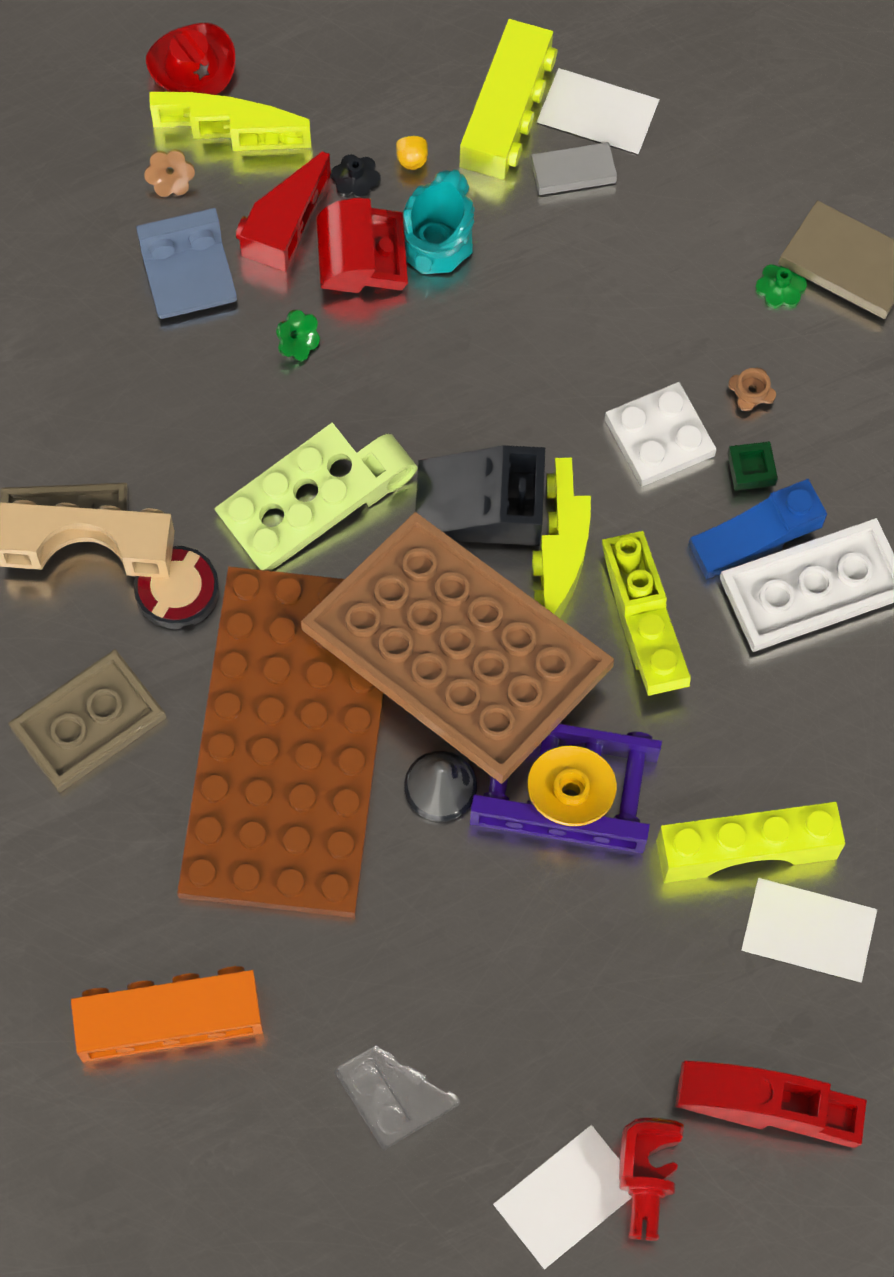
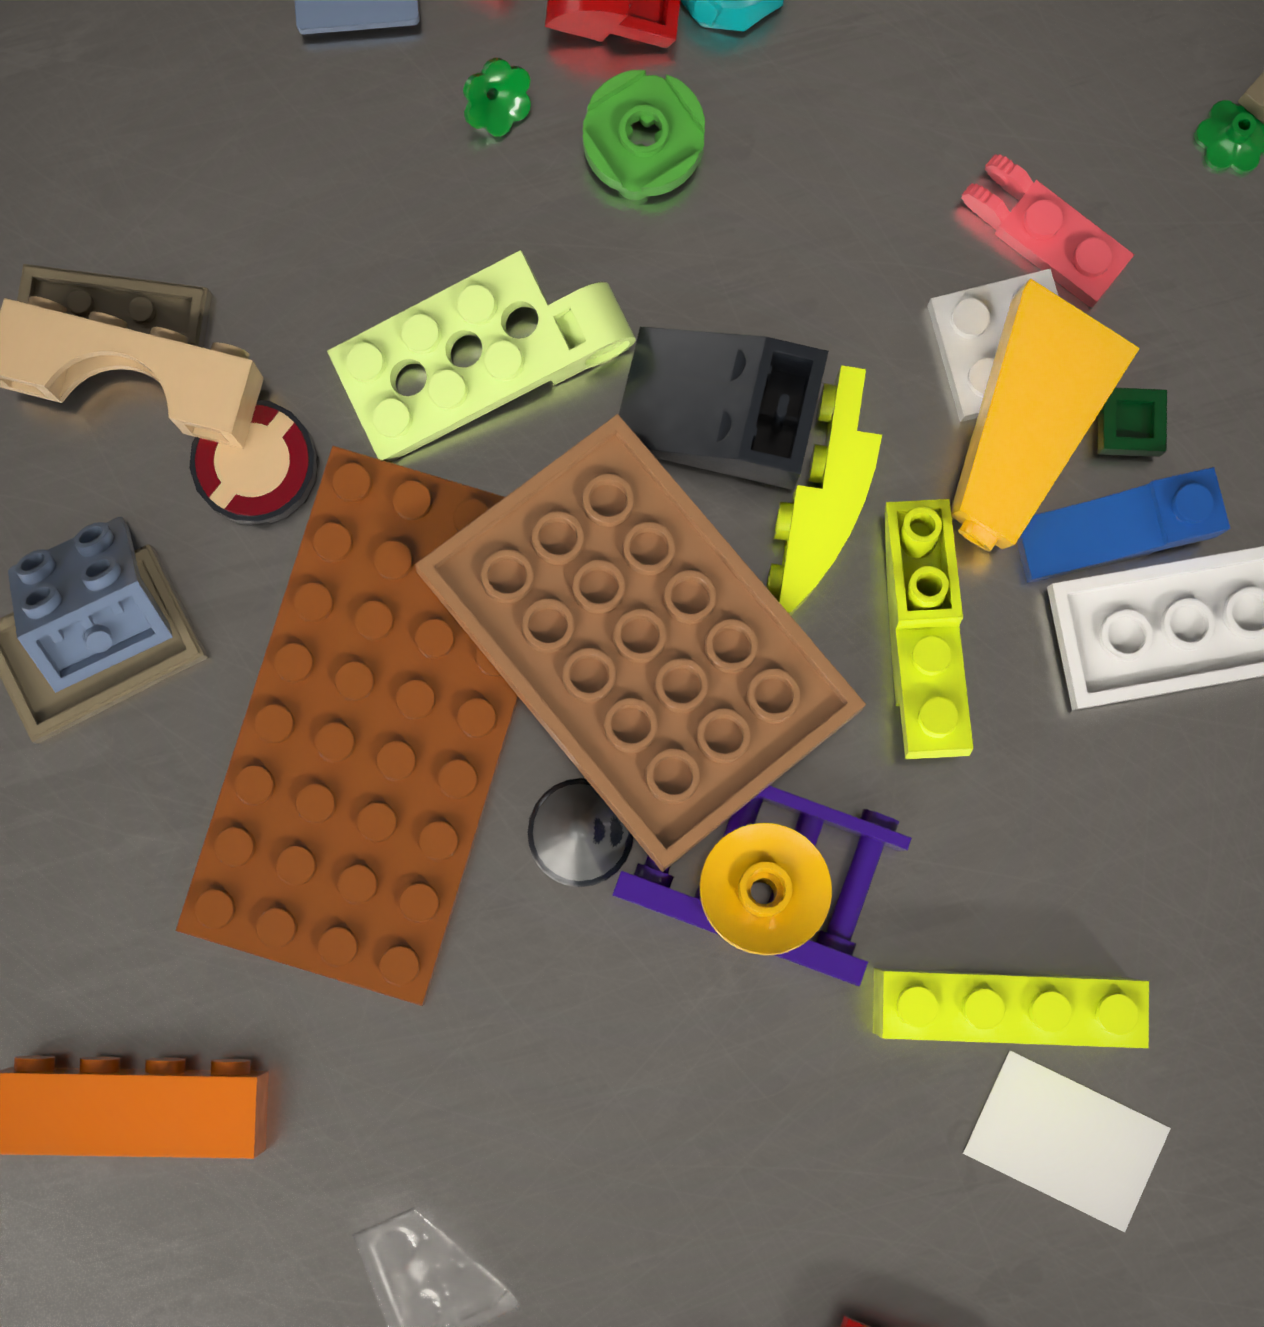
camera: 10 degrees right, 15 degrees up
medium nougat plate [728,368,776,411] -> none
none -> sand blue bracket [8,517,173,693]
none -> bright green plate [583,70,705,200]
none -> yellow slope [951,278,1140,551]
none -> coral hinge [961,154,1135,308]

